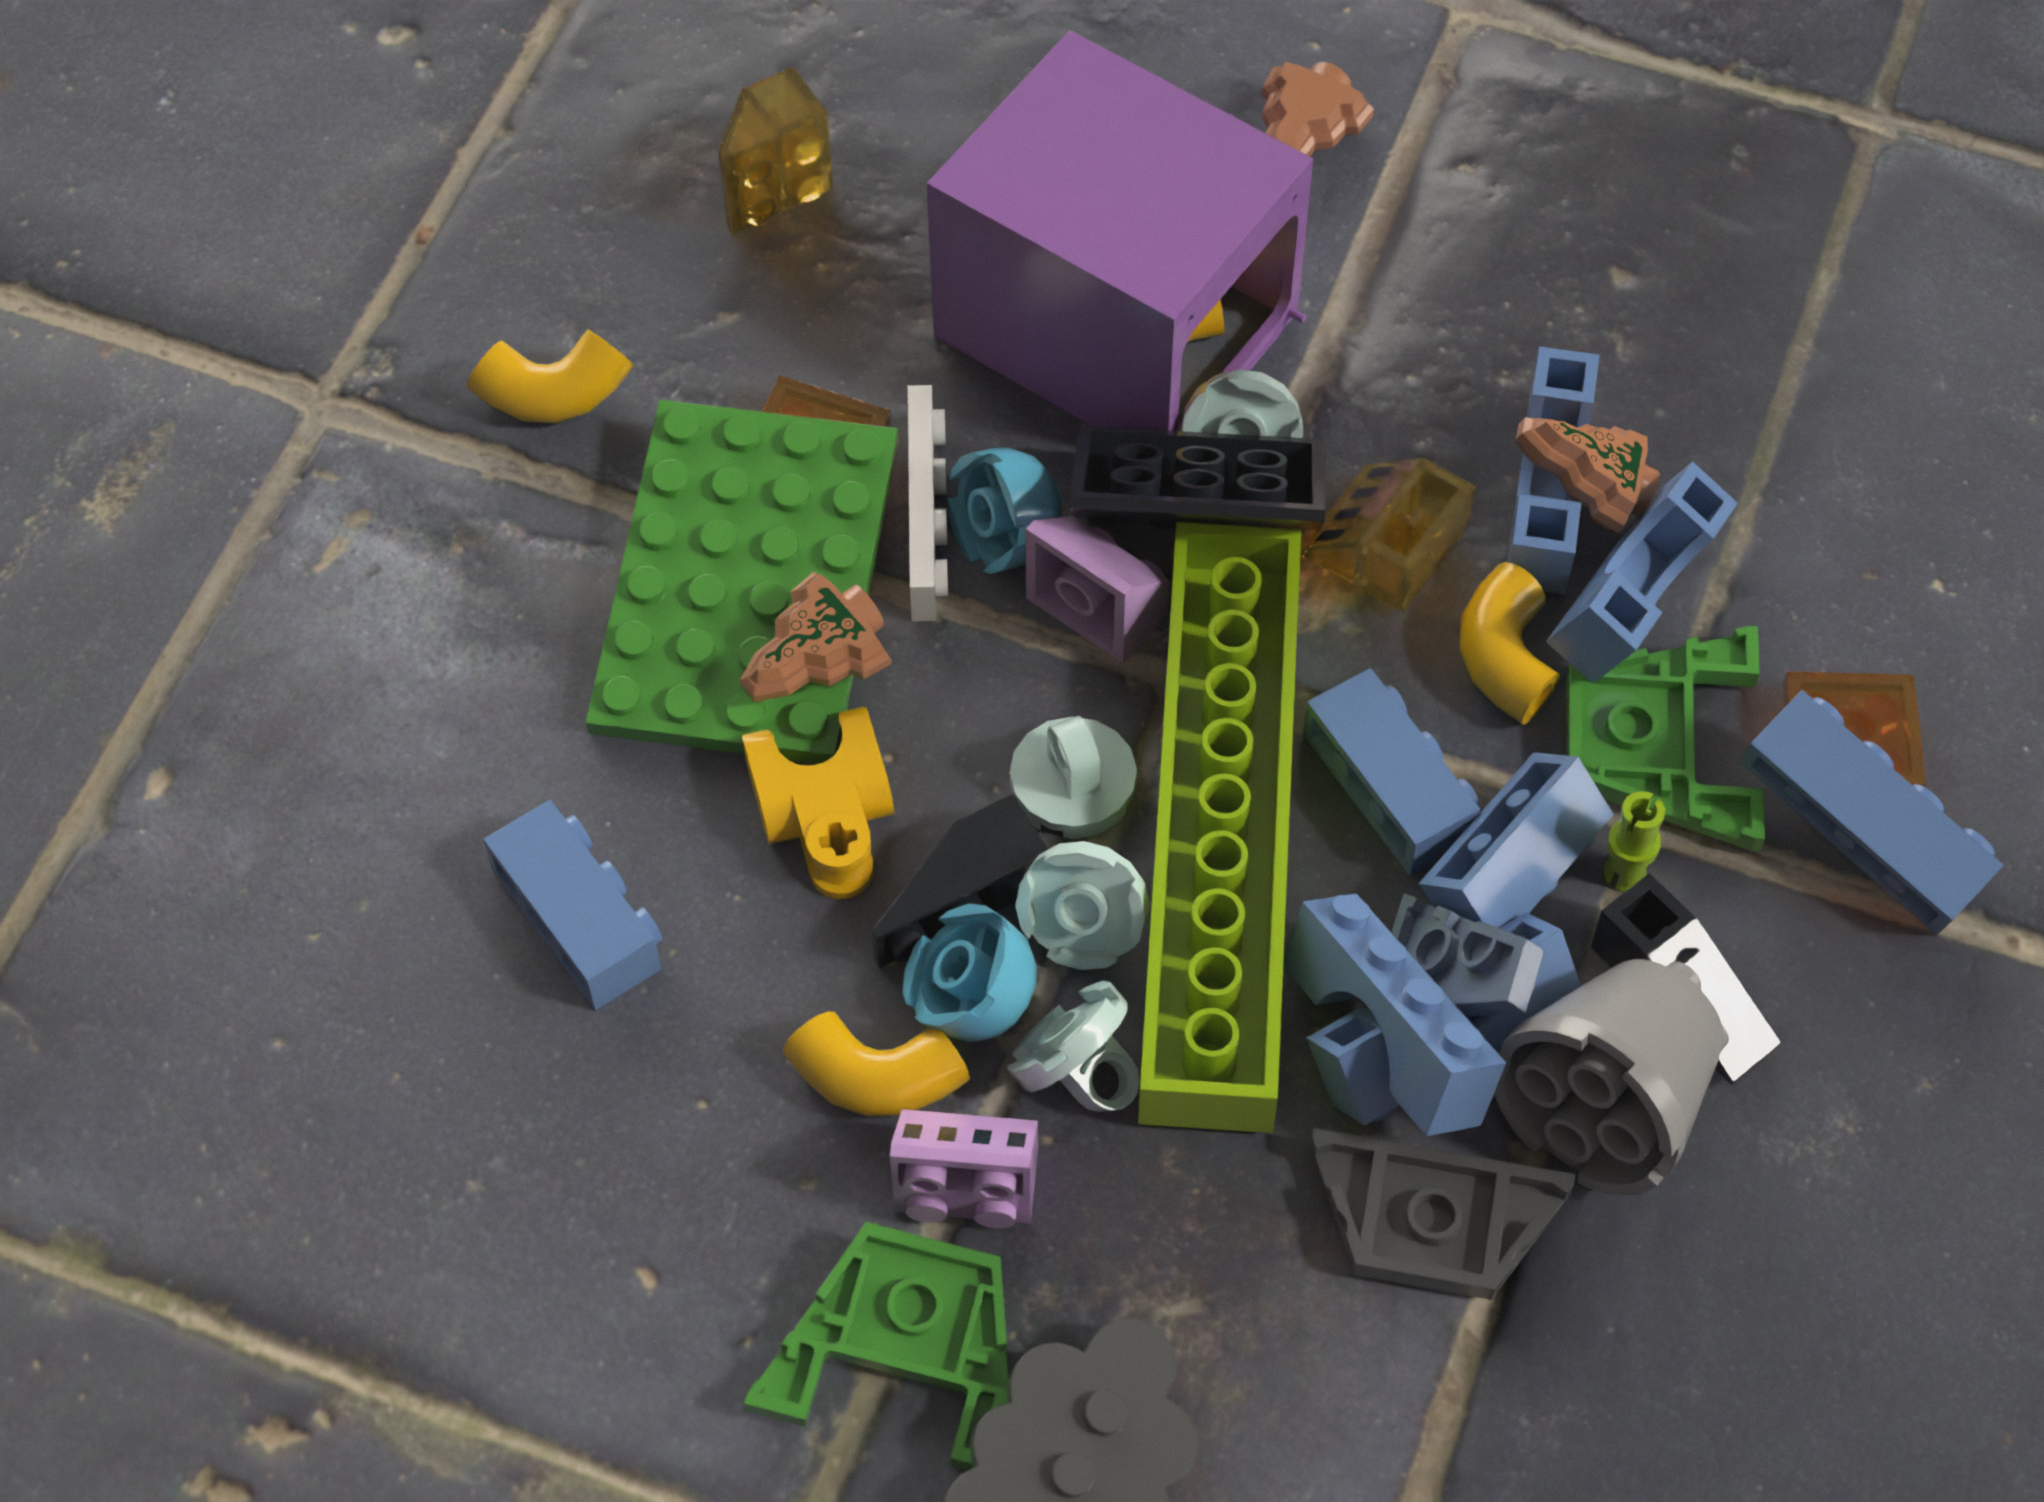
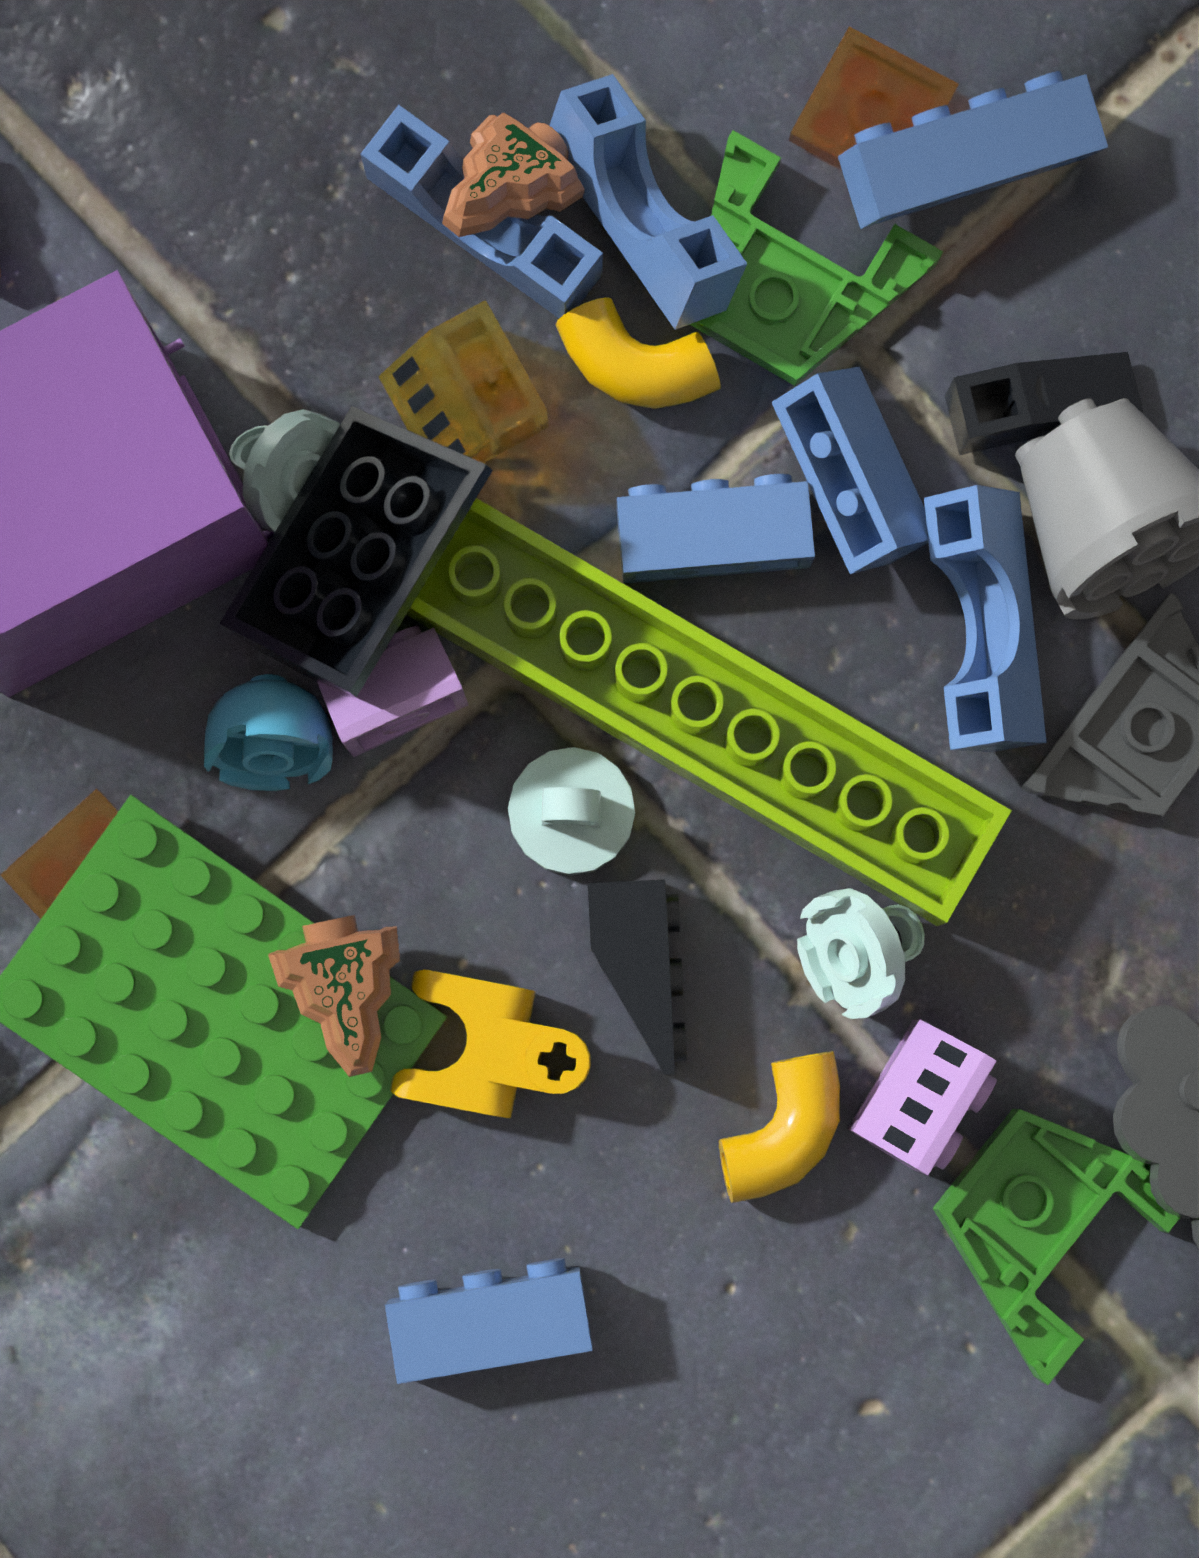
camera: 65 degrees left, 25 degrees up
medium azure cylinder [903,904,1037,1042] -> none
white plate [908,385,948,622] -> none
light aqua tile [1015,841,1150,970] -> none
medium blue arch [1283,894,1506,1137] -> none
sand blue wing [1367,893,1544,1017] -> none
lime pin [1604,791,1665,892] -> none

